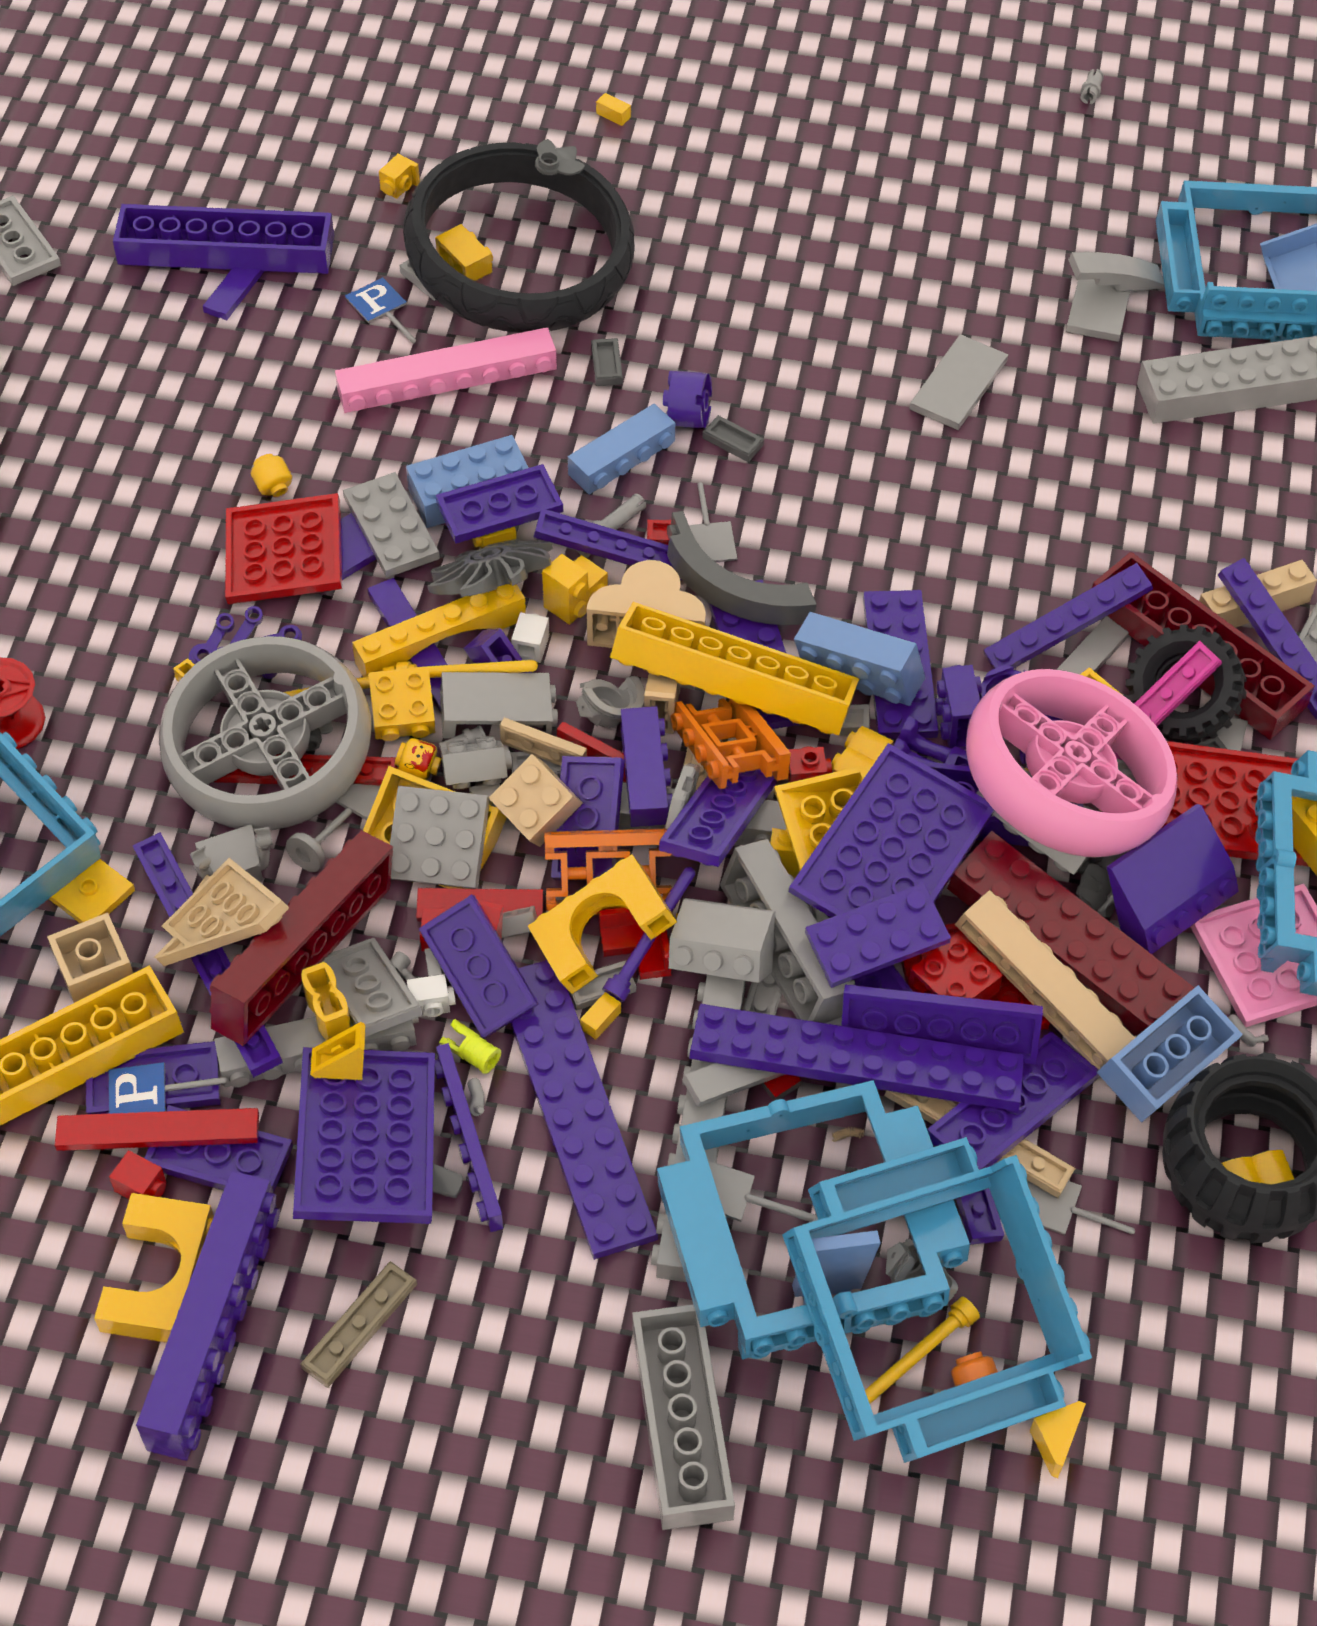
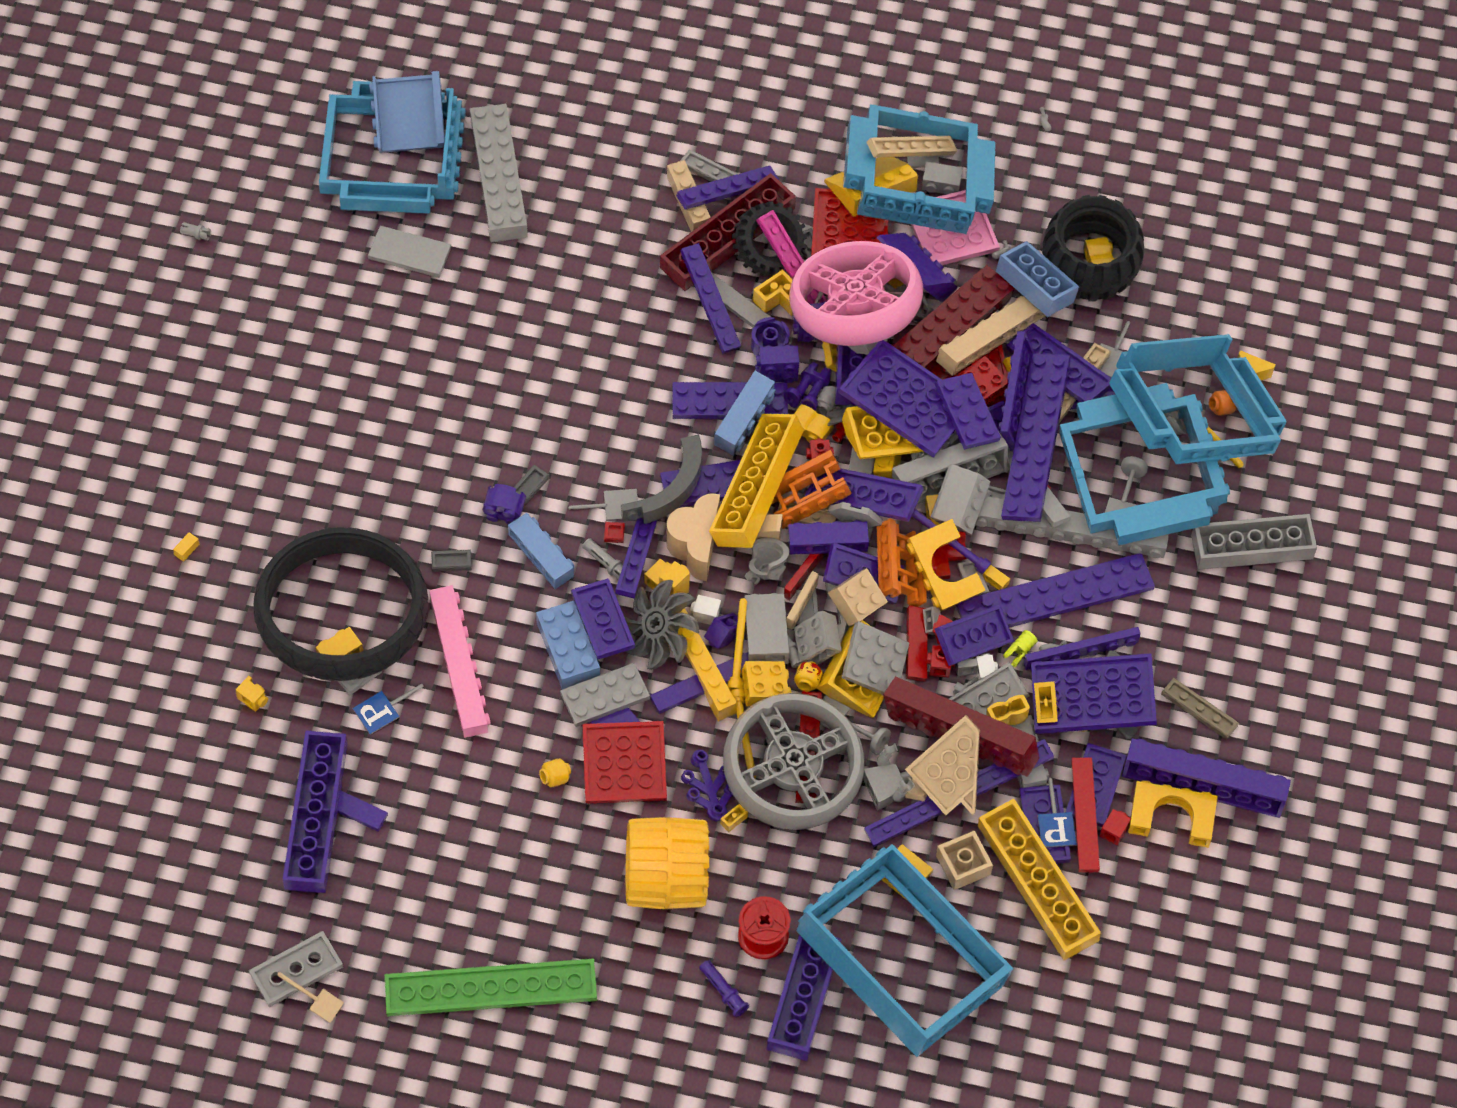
camera: 90 degrees left, 5 degrees up
dark grey plate [535,139,585,175] -> none
medium blue tile [792,1230,881,1305] -> none
light grey tile [910,334,1008,430] -> none
light grey slope [1068,252,1165,292] -> none
none -> yellow wheel [625,817,709,909]

